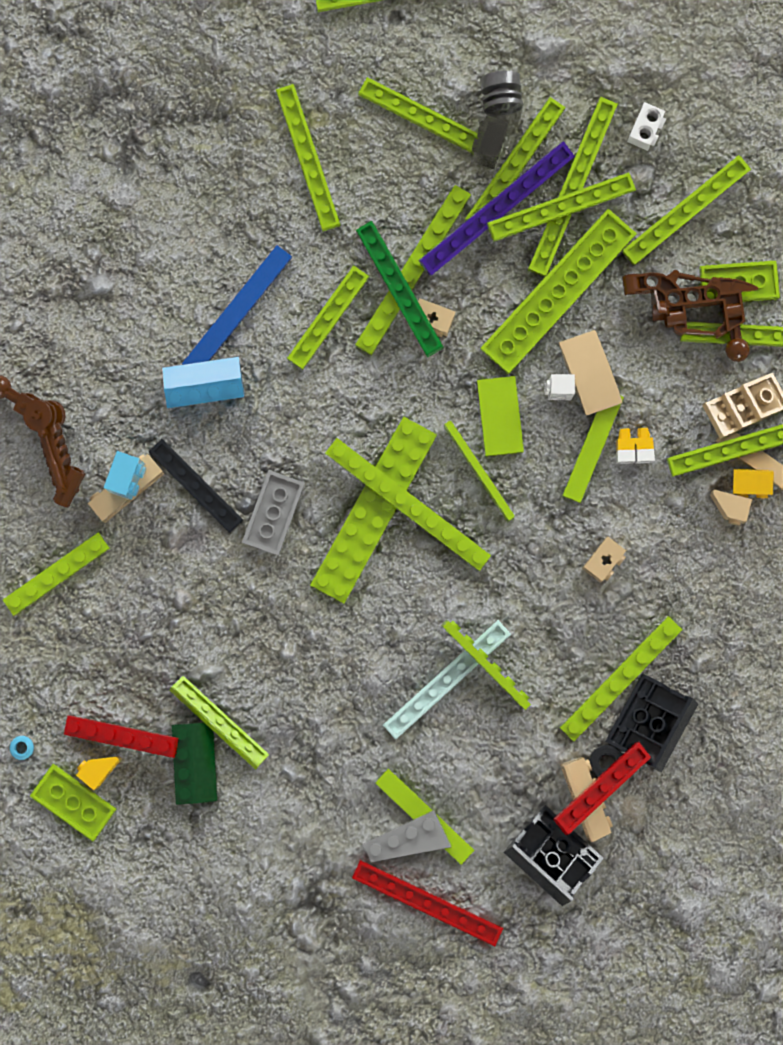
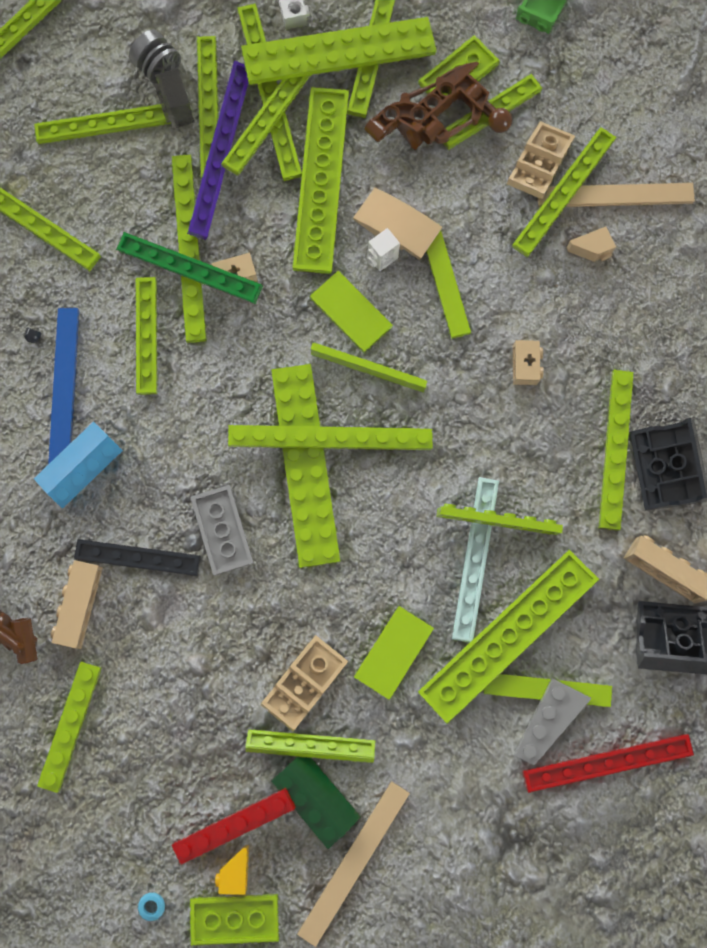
camera: 40 degrees left, 5 degrees down
medium azure brick [104,451,146,500] -> none
red plate [553,742,651,835] -> none
black tyre [589,745,623,778] -> none
hips [616,428,655,464] -> none
yellow brick [732,469,774,498] -> none
none -> black hinge [24,327,42,343]
none -> lime plate [241,17,437,85]
none -> tan slope [260,635,348,732]
none -> tan tile [297,781,410,947]
none -> lime tile [354,606,434,700]
none -> lime plate [418,550,599,724]

